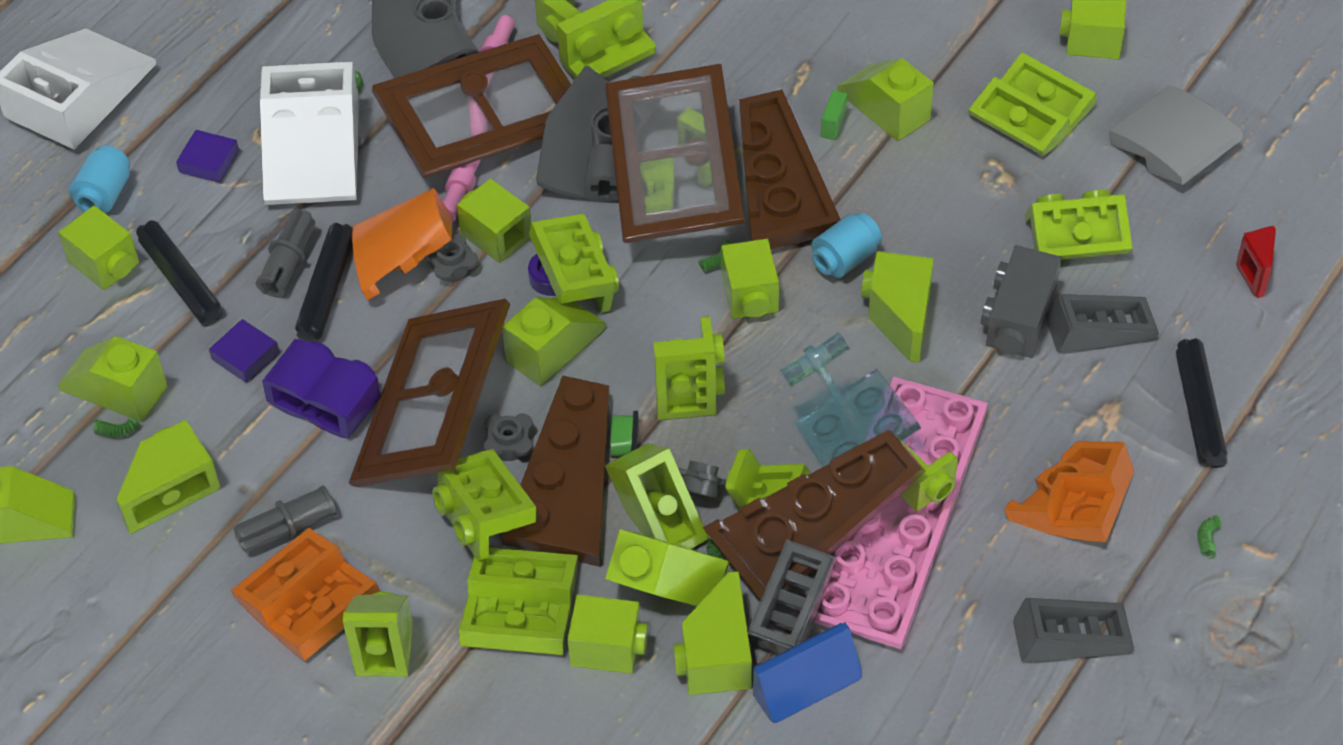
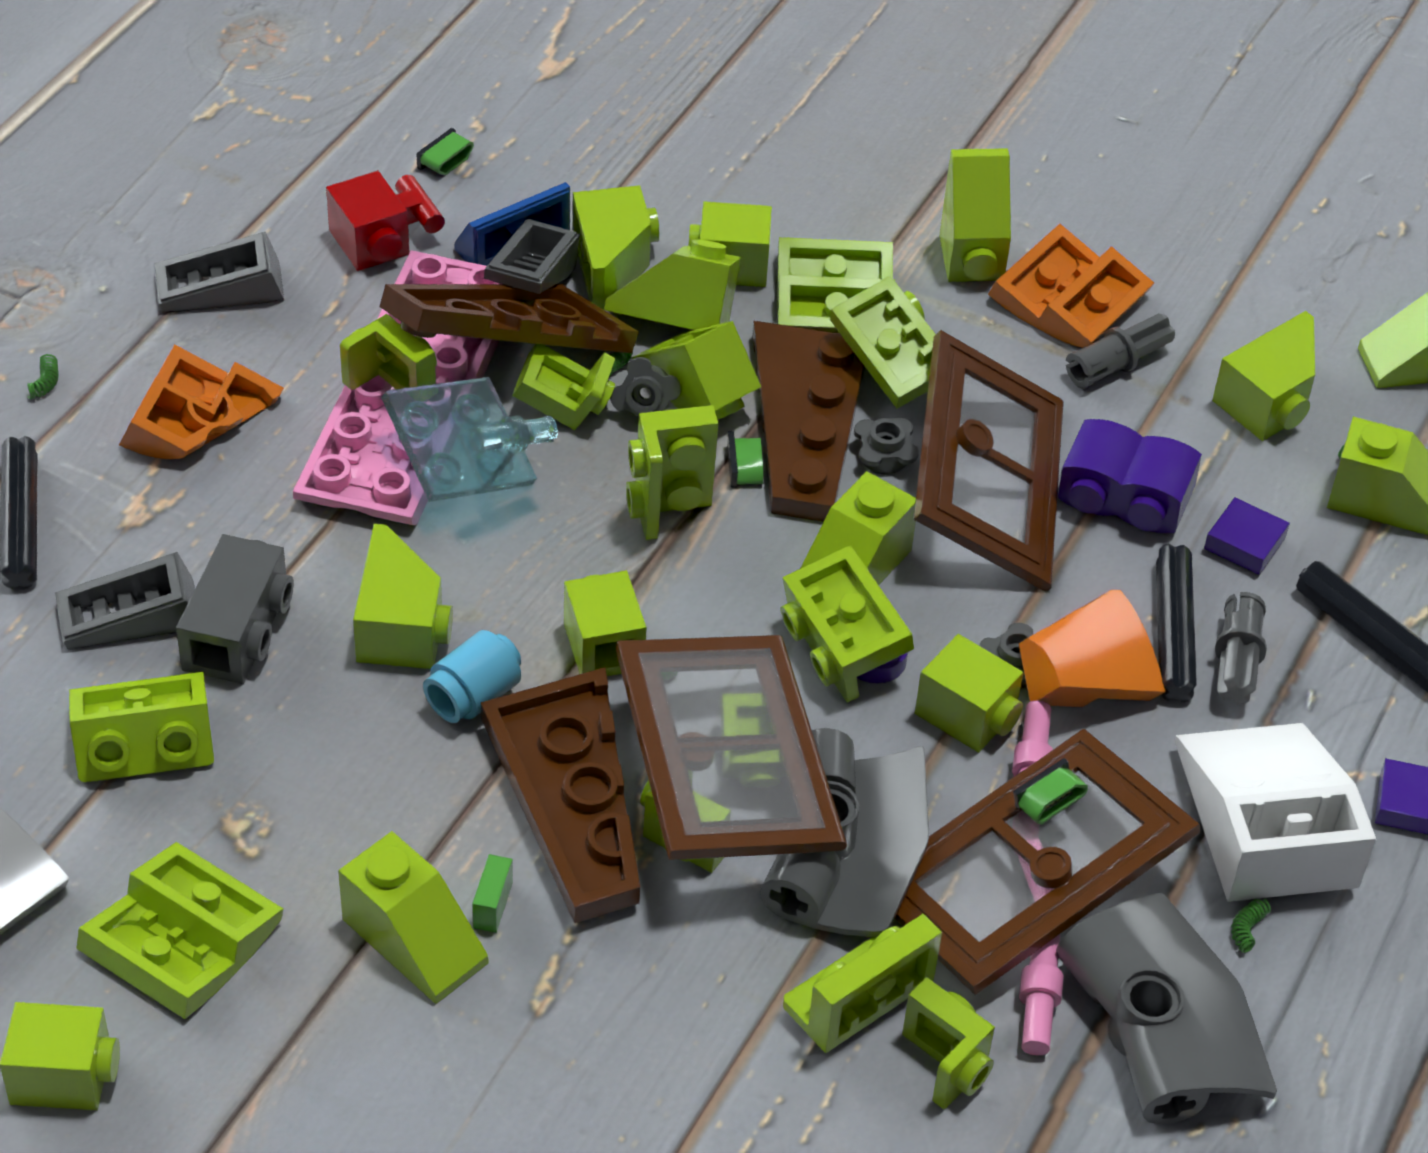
camera: 170 degrees right, 5 degrees down
none -> red brick [326,170,445,271]
none -> bright green piece [1013,758,1088,825]

